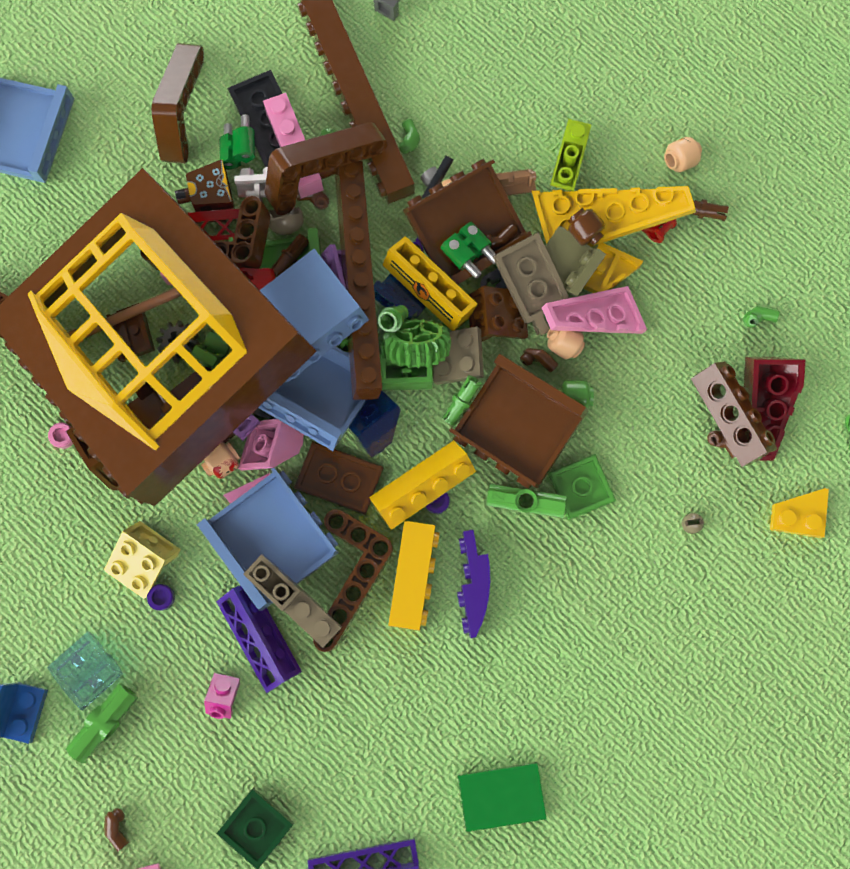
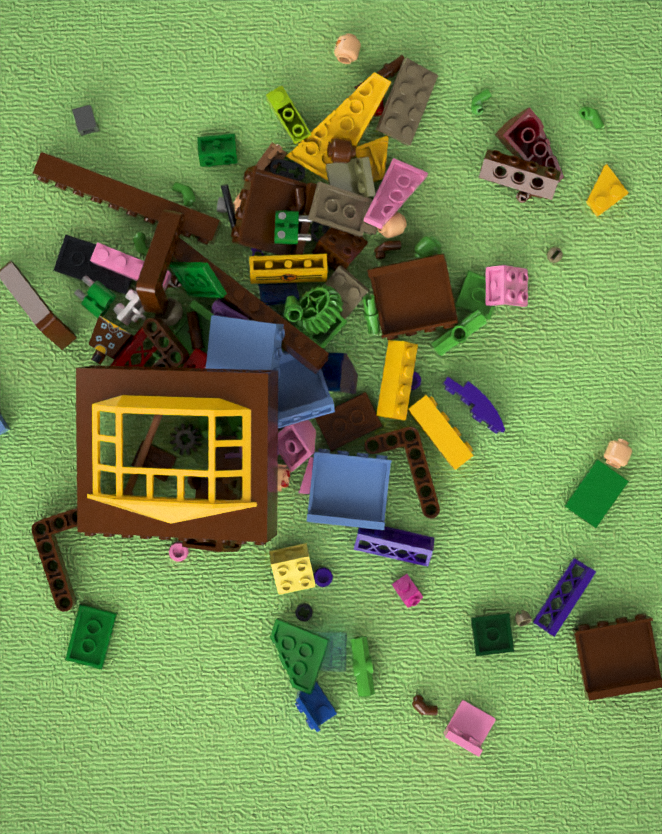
camera: 45 degrees left, 10 degrees up
dark tan slope [243,554,342,647] -> none
none -> green tile [170,262,227,298]
none -> green bracket [197,133,238,167]
none -> black beam [269,159,305,181]
none -> green plate [270,618,330,695]
none -> black bush [295,603,313,622]
none -> dark tan plate [376,58,438,146]
none -> bright pink bracket [486,265,528,307]
none -> dark tan hinge [515,610,532,627]
none -> light nougat head [604,438,633,468]

